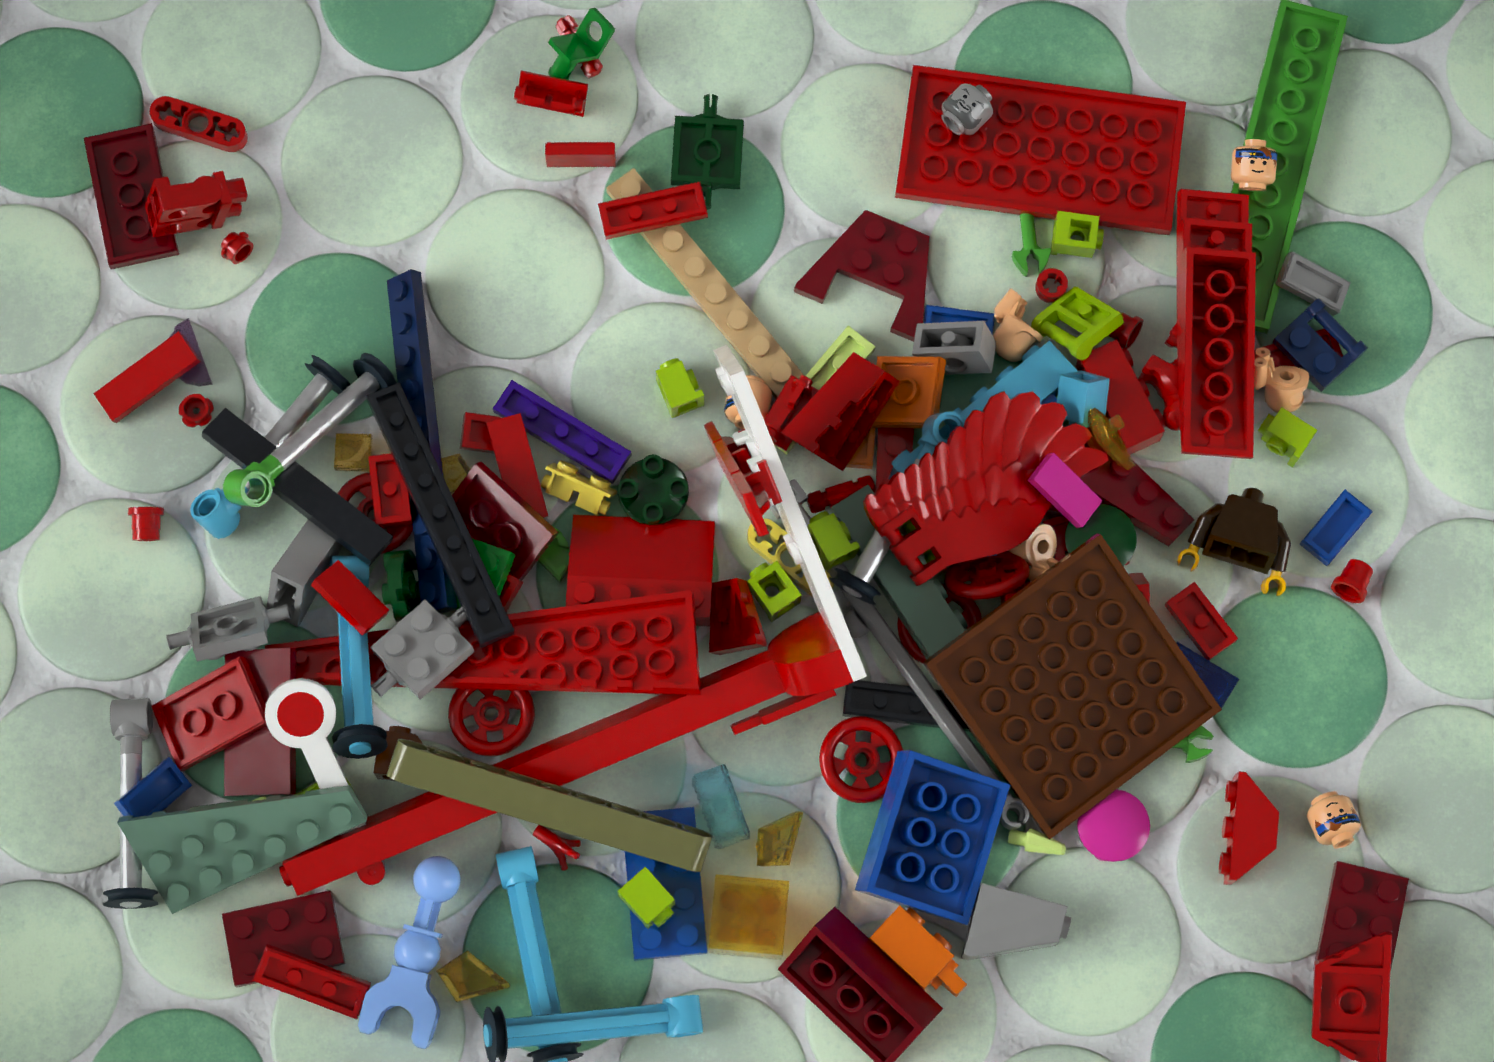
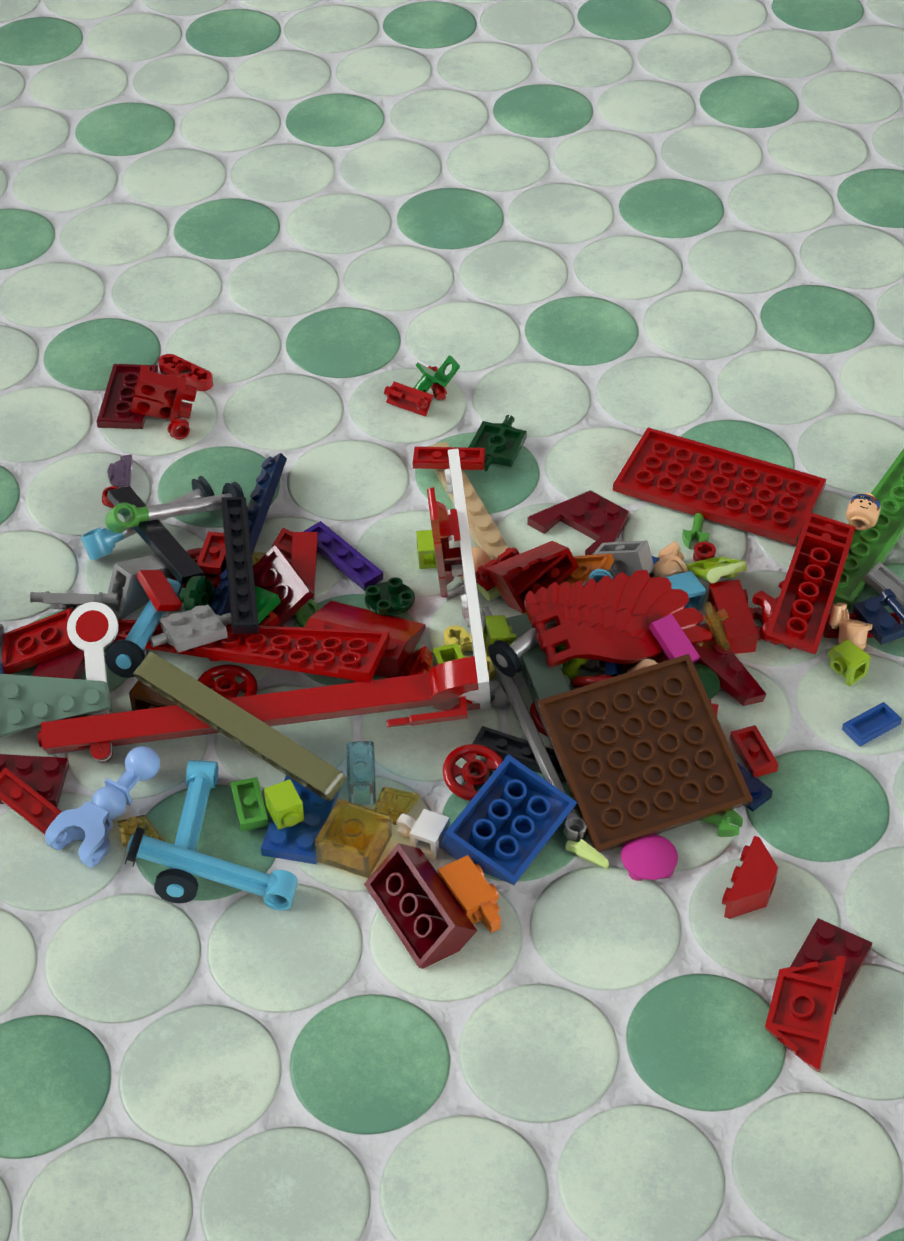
camera: 20 degrees right, 30 degrees down
red tile [93,331,201,423] -> none
red piece [128,507,164,541] -> none
clear yellow tile [334,433,373,472] -> none
red bar [532,825,581,871] -> none
light yellow hinge [541,460,618,516] -> none
red tile [545,142,616,167] -> none
light grey head [941,83,993,135] -> none
light grey slope [961,883,1071,960] -> none
lime brick [1050,211,1104,258] -> none
medium azure brick [1057,370,1110,428] -> none
red piece [1109,310,1144,349] -> none
dark brown torso [1177,488,1291,596] -> none
light nougat head [1307,791,1361,849] -> none
red piece [1331,559,1373,603] -> none
none -> bright green plate [230,777,269,832]
none -> white brick [396,809,450,860]

